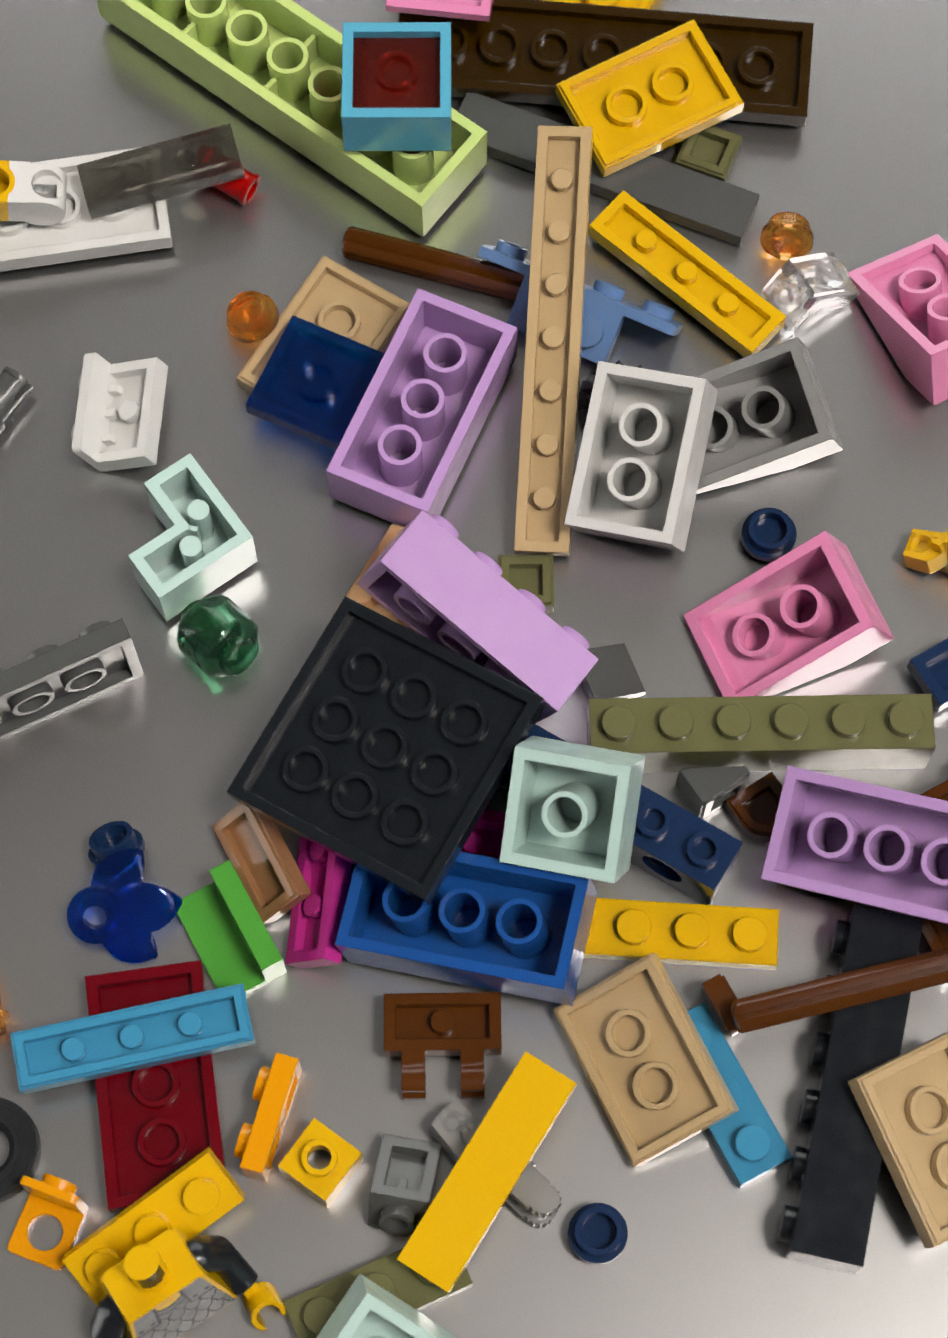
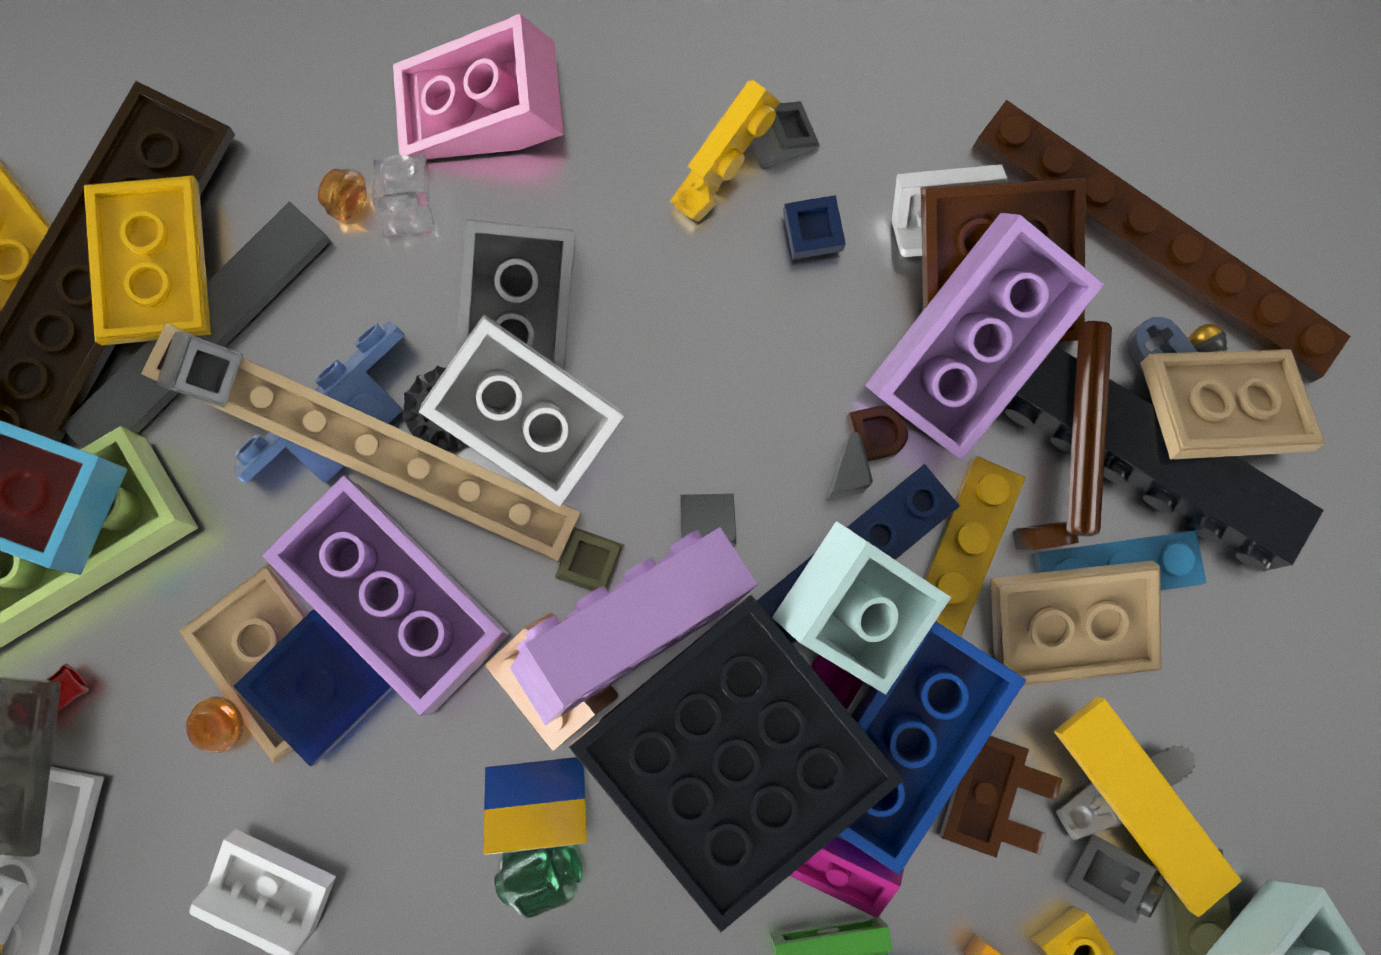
camera: 75 degrees left, 10 degrees up
light aqua brick [128,453,258,622] -> none
medium nougat tile [212,803,312,924] -> none
reddish brown axle [341,226,525,301] -> none
dark blue plate [568,1203,628,1264] -> none
olive brick [586,694,936,773] -> none
yellow plate [588,190,786,357] -> none
olive tile [675,126,743,182] -> none
bright pink slope [684,531,894,697] -> none
dark blue plate [741,508,797,562] -> none
none -> dark grey slope [157,332,243,407]
none -> sticker [483,757,587,855]

